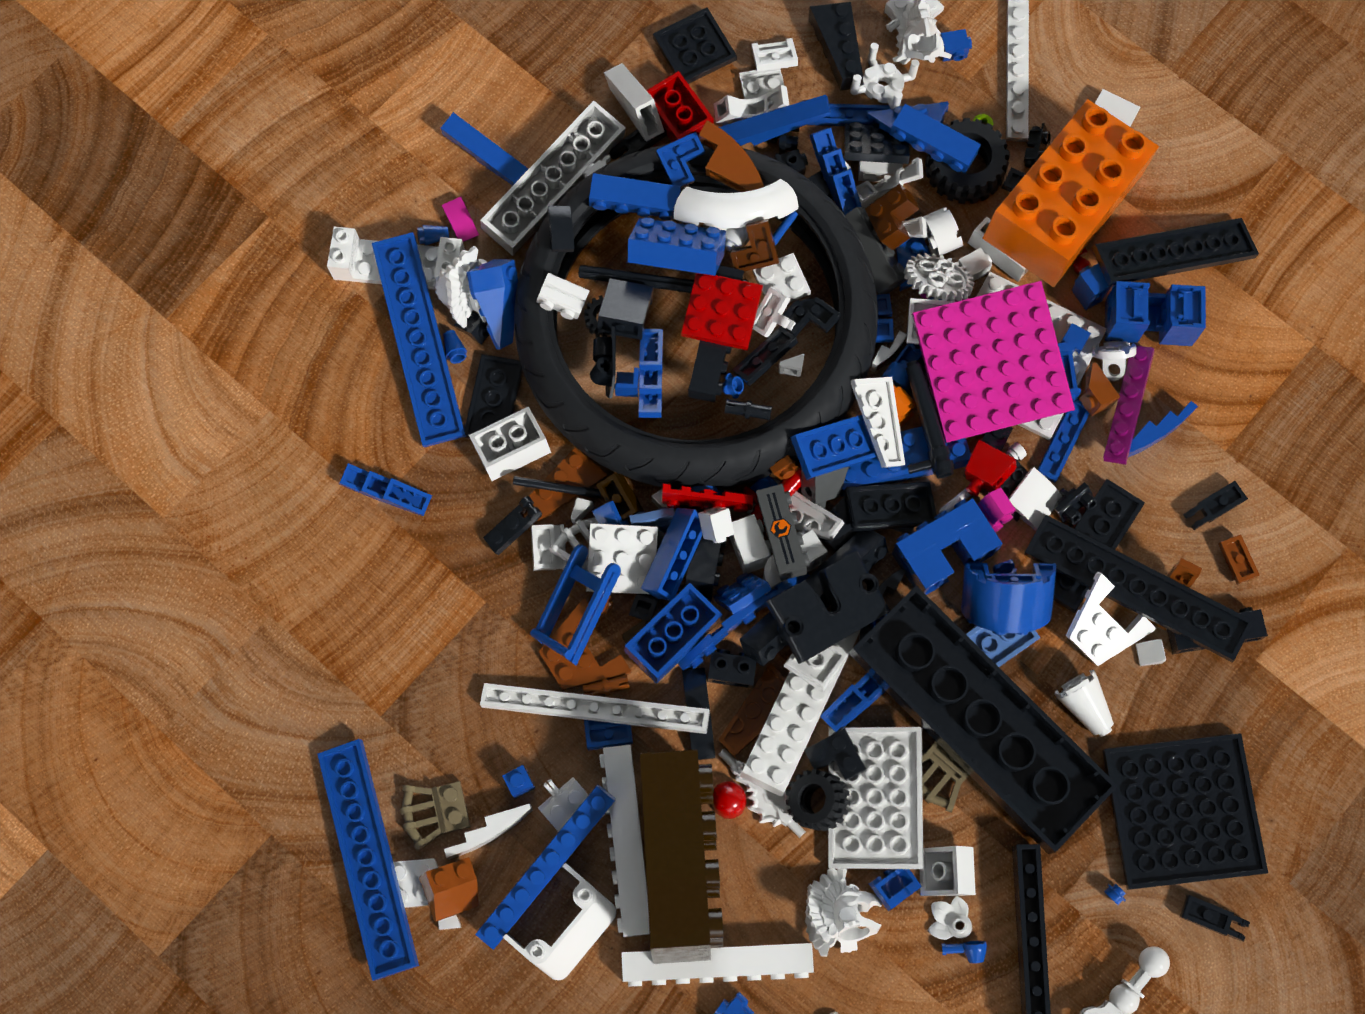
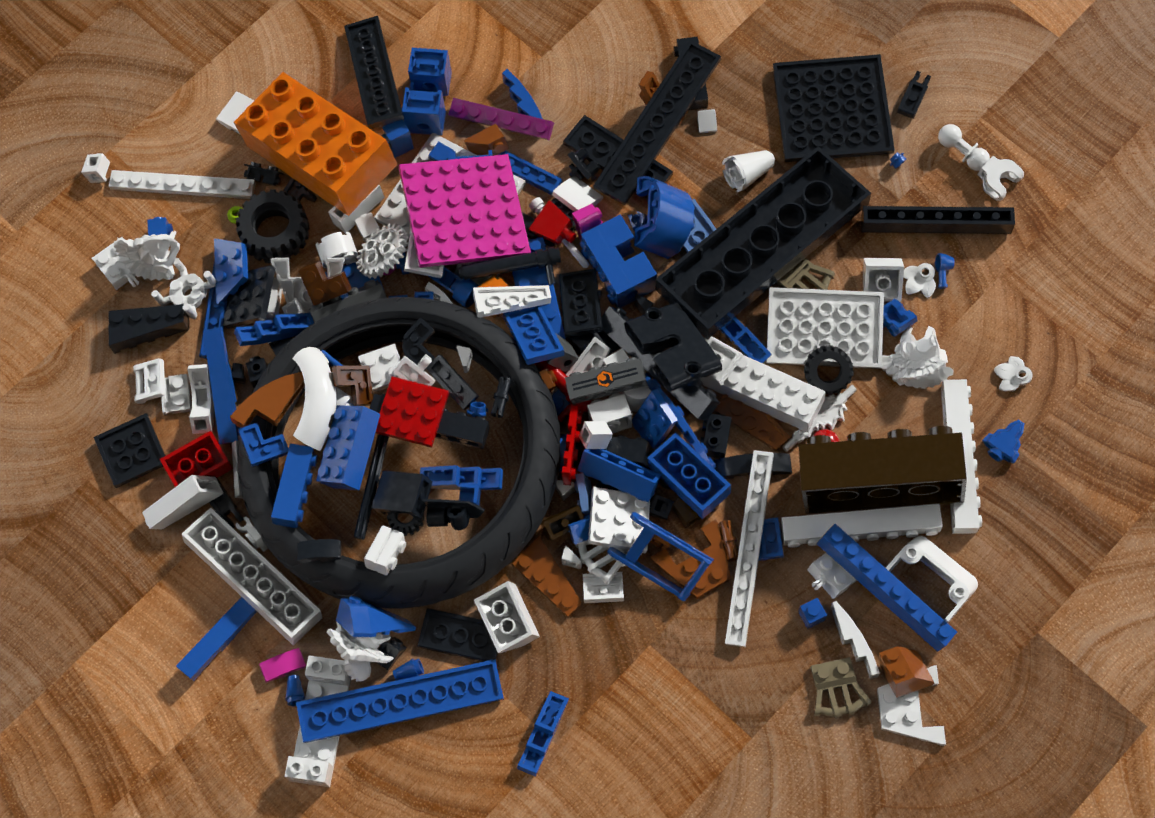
camera: 85 degrees left, 5 degrees down
blue plate [317,739,419,981] -> none
black plate [483,496,542,555] -> none
black bar [512,476,601,498] -> none
black plate [804,728,867,781] -> none
blue brick [890,104,981,174] -> none
white wing [1066,572,1156,666] -> none
white tile [1092,341,1136,381] -> none
black hinge [1183,481,1248,530] -> none
dark orange plate [1218,534,1260,585] -> none

